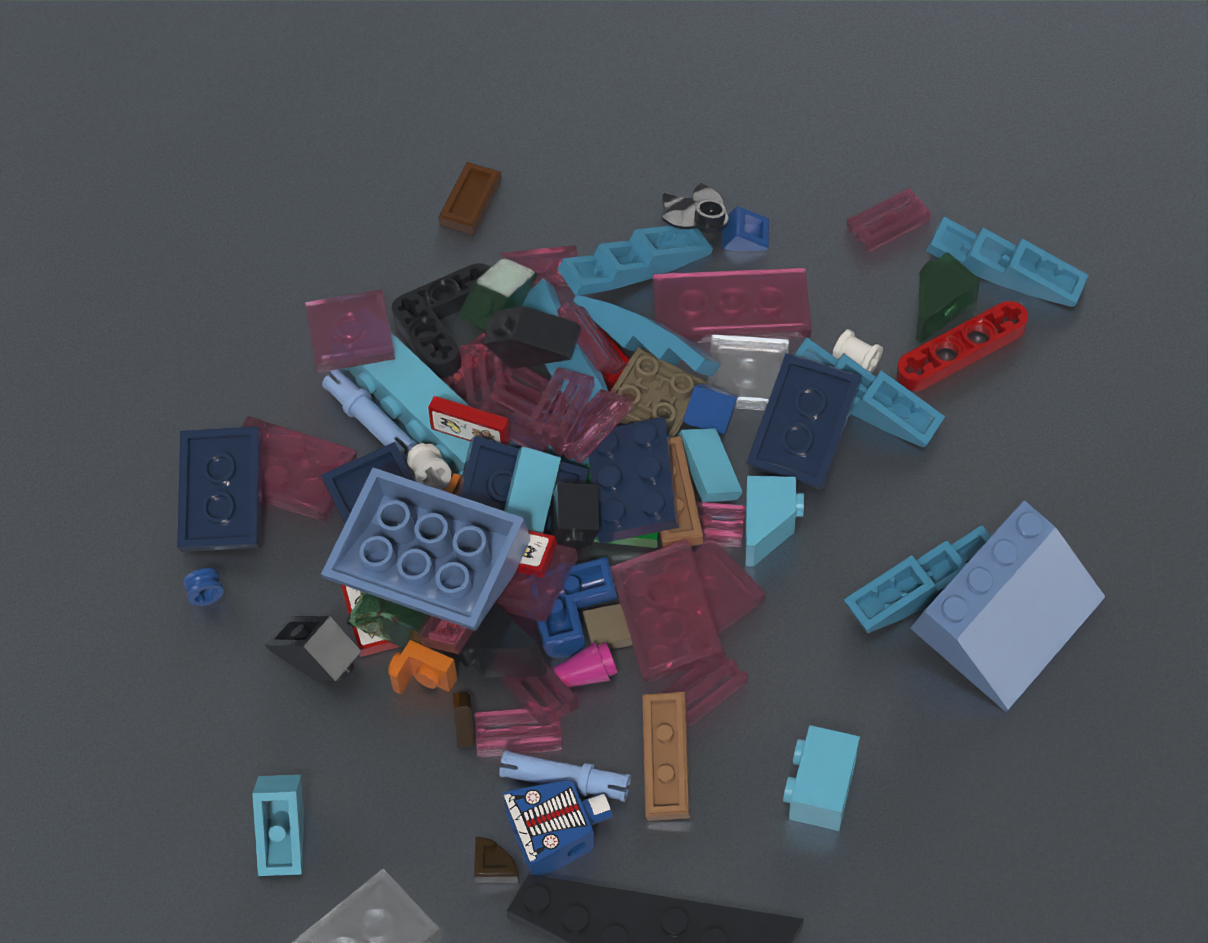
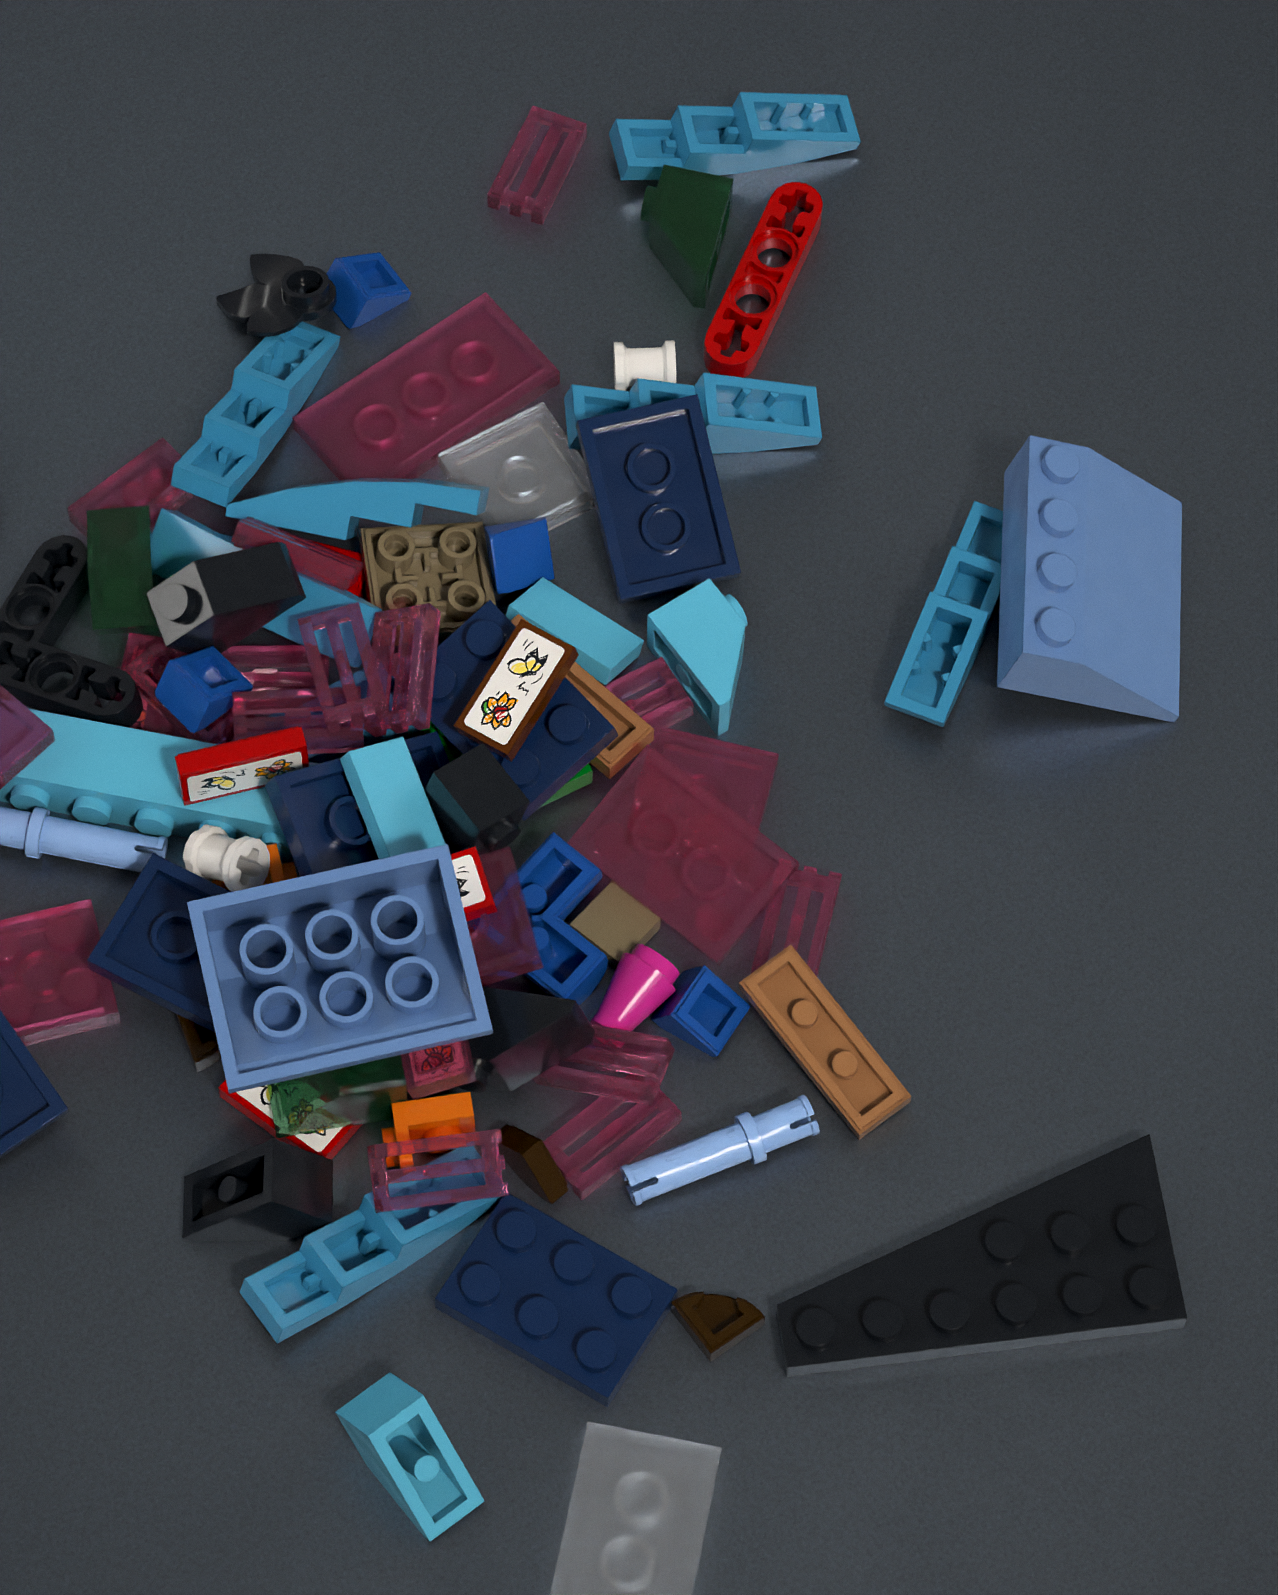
camera: 40 degrees left, 5 degrees up
blue bush [183,568,224,606] -> none
torso [503,780,612,877] -> none
medium azure brick [783,725,860,831] -> none
none -> blue slope [155,646,254,733]
none -> dark azure slope [240,1142,508,1344]
none -> clear pink tile [367,1129,509,1213]
none -> dark blue plate [435,1192,678,1408]
none -> tile [454,619,579,762]
none -> blue slope [651,965,751,1057]

